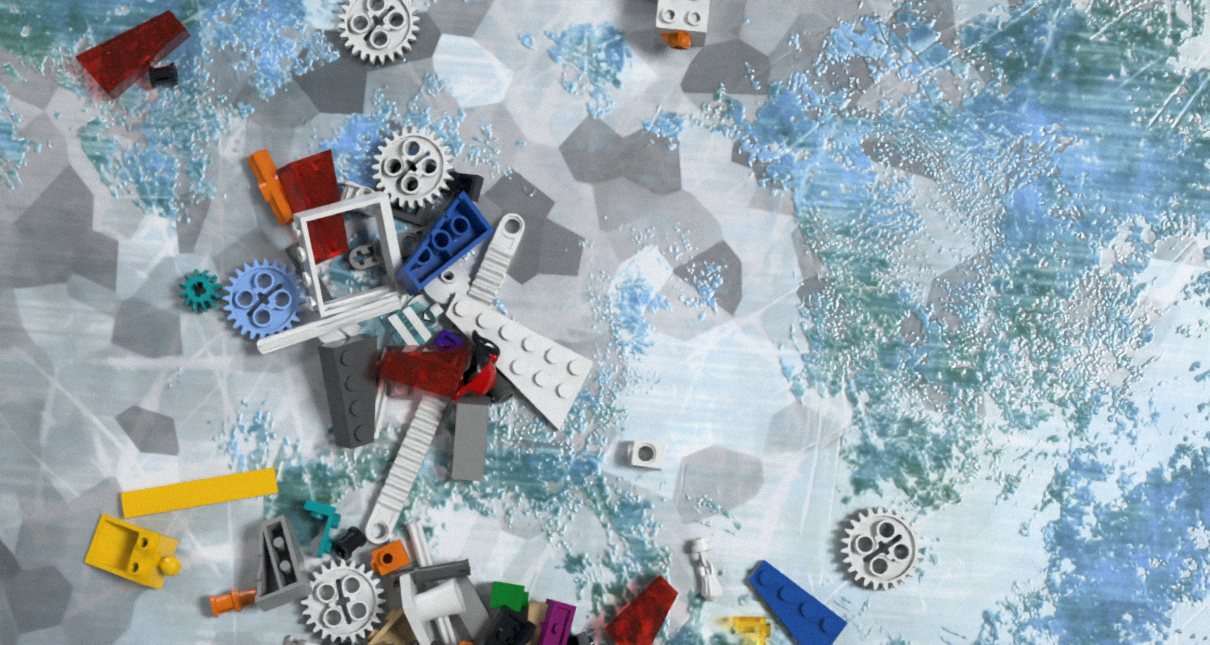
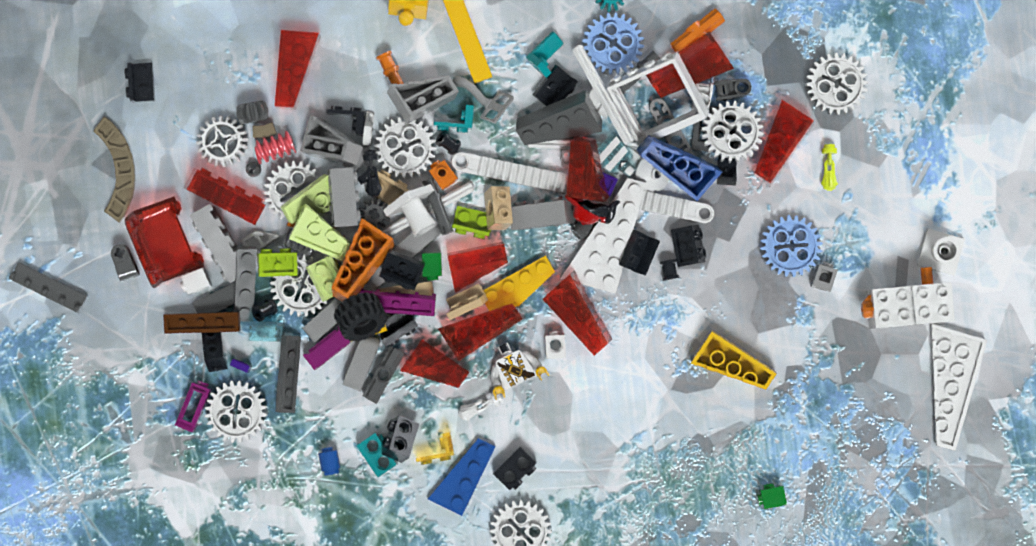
camera: 80 degrees right, 5 degrees up
none -> clear red wedge [438,302,526,361]
none -> tan bracket [446,283,488,320]
none -> clear red wedge [447,242,508,293]
none -> light grey piece [452,76,514,124]
none -> lime bracket [452,206,491,240]
none -> tan brick [484,186,513,230]
none -> yellow wing [484,255,555,326]
none -> torso [490,342,549,400]
none -> black brick [493,446,537,491]
none -> teal bracket [526,31,564,78]
none -> black bracket [532,65,578,106]
none -> clear red wedge [543,270,612,356]
none -> black bracket [619,229,660,276]
none -> black bush [659,259,679,281]
none -> black bracket [671,225,706,267]
none -> yellow wedge [691,330,777,390]
none -> dark grey piece [714,78,752,101]
none -> clear red wedge [754,100,814,187]
none -> green brick [757,483,787,509]
none -> light blue gear [760,215,823,277]
none -> light grey brick [810,262,838,292]
none -> neon yellow piece [821,144,838,191]

